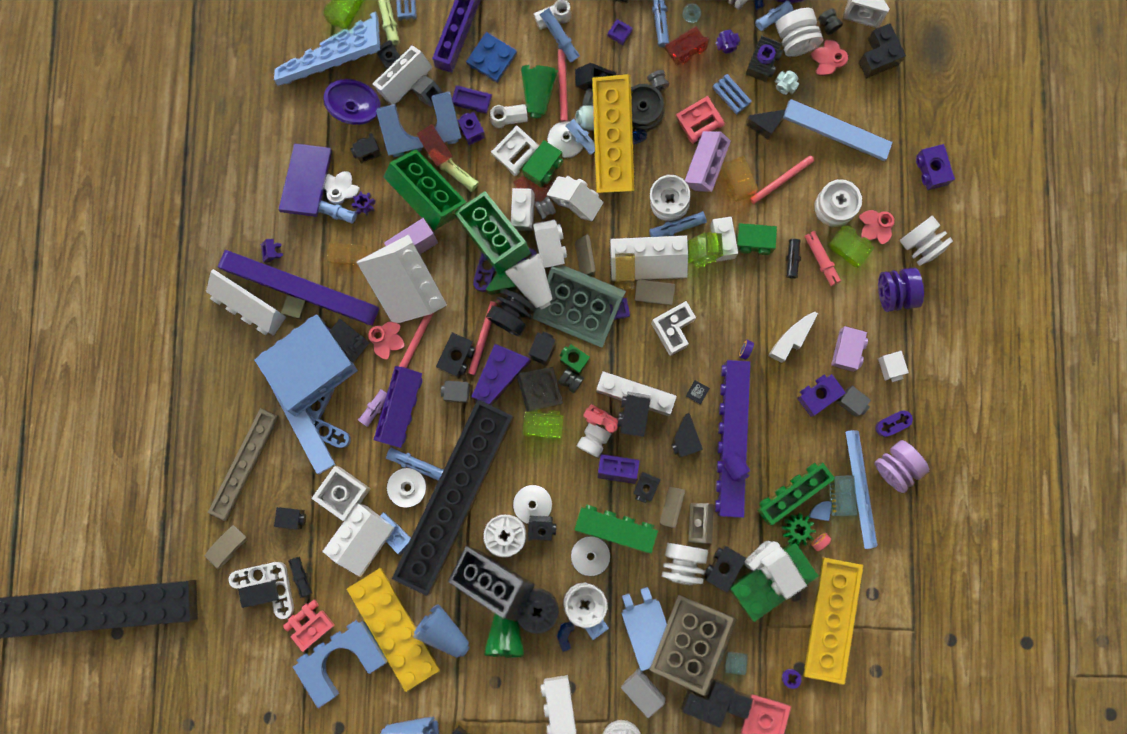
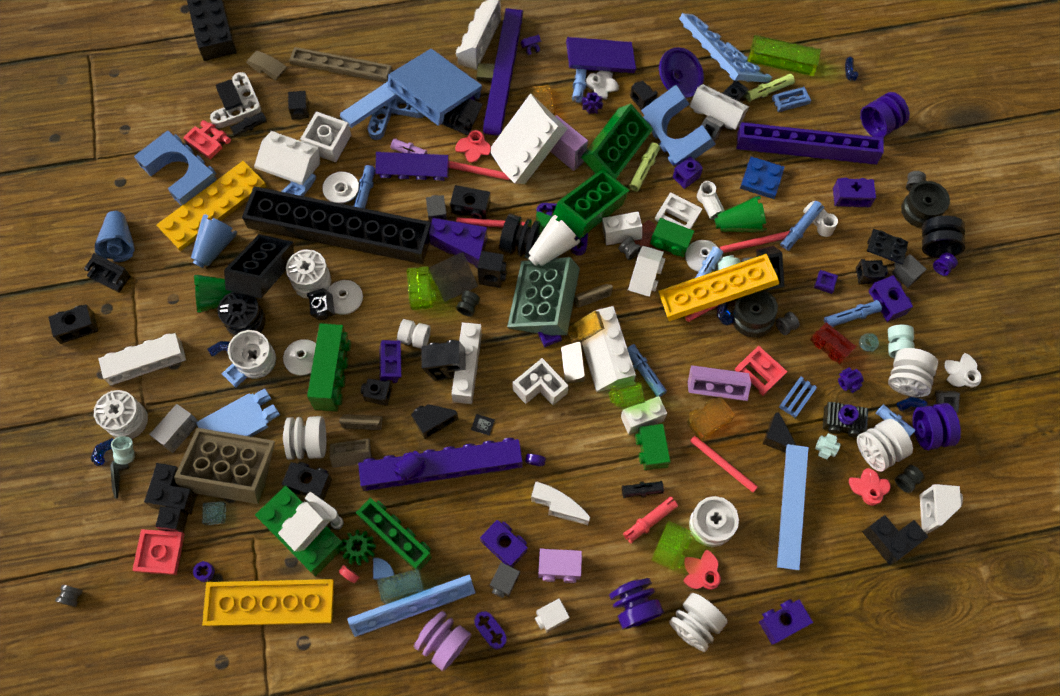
camera: 70 degrees right, 15 degrees down
clear red tile [416,124,453,167] -> none
dark purple tile [452,85,492,114] -> none
white brick [533,220,567,268] -> none
green brick [559,344,590,374] -> none
coral plate [583,404,618,433] -> none
white wheel [650,175,690,222] -> none

